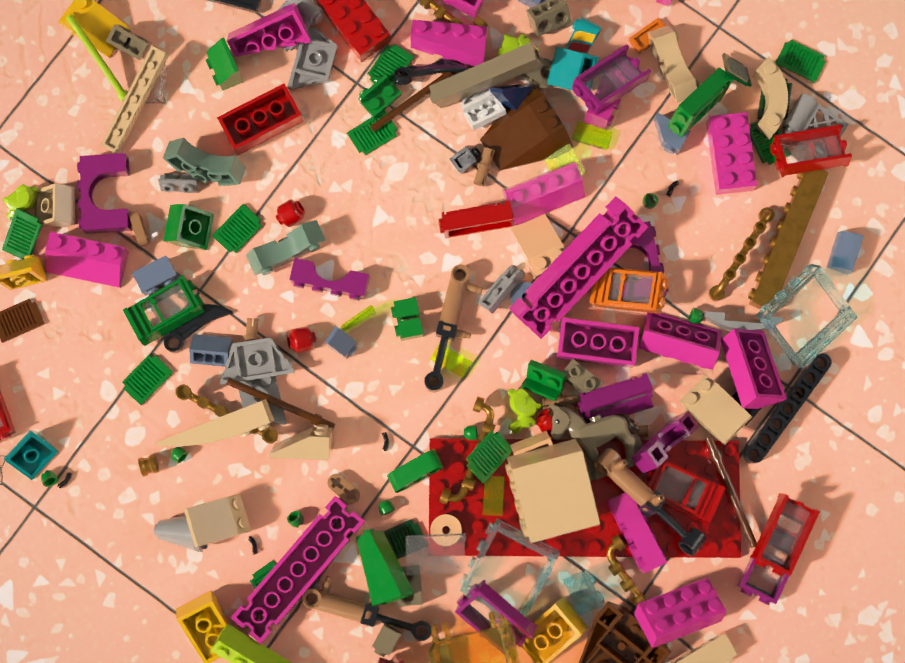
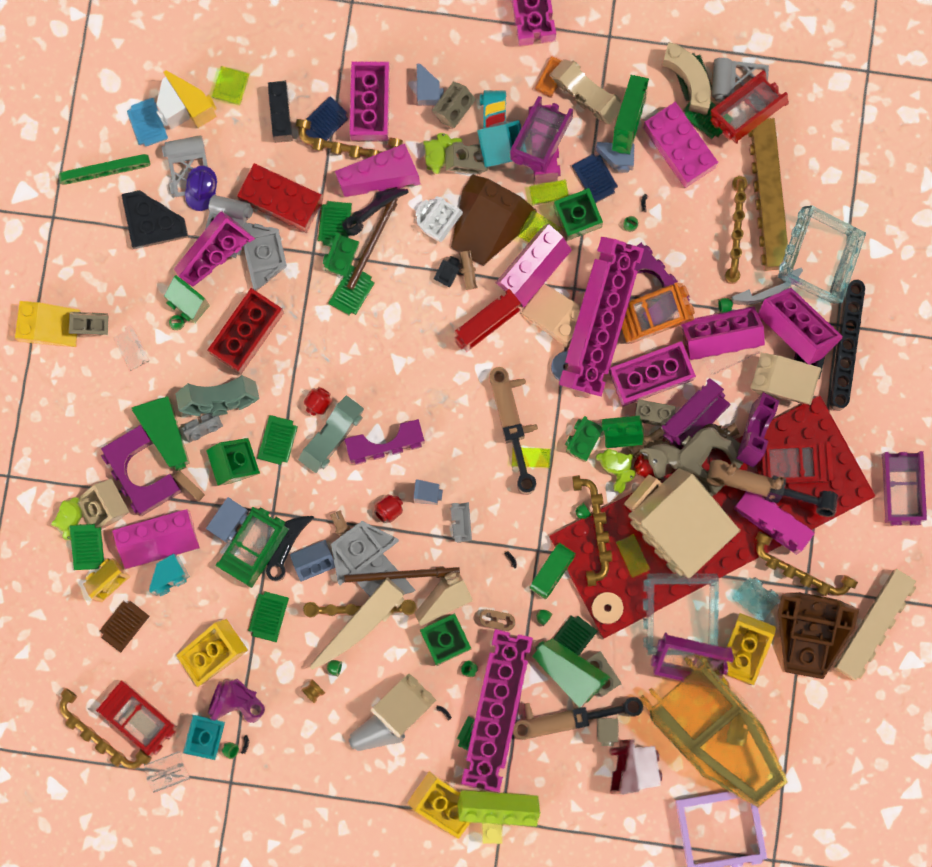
camera: 25 degrees left, 0 degrees up
lime bar [66,14,128,102] -> none
tan tile [101,45,170,154] -> none
clear neon green tile [340,305,376,334] -> none
green piece [391,297,423,341] -> none
clear piece [406,533,466,575] -> none
dark tan brick [429,42,543,108] -> none
green window [466,431,512,483] -> none
light grey hinge [478,265,525,314] -> none
dark blue slope [490,84,531,110] -> none
dark pink brick [634,577,727,648] -> none
reddish brown bar [705,436,757,548] -> none
window [722,53,752,87] -> none
door [750,493,820,577] -> none
green window [775,39,826,83] -> none
sand blue brick [826,231,864,275] -> none
none -> green slope [131,396,190,471]
none -> teal slope [149,554,190,597]
none -> green hinge [169,315,185,331]
none -> yellow slope [176,619,248,687]
none -> magenta piece [208,679,265,723]
none -> green brick [420,613,472,666]
none -> light grey hinge [450,502,472,543]
none -> green brick [553,188,603,241]
none -> green bracket [565,416,603,462]
none -> dark blue window [572,154,618,203]

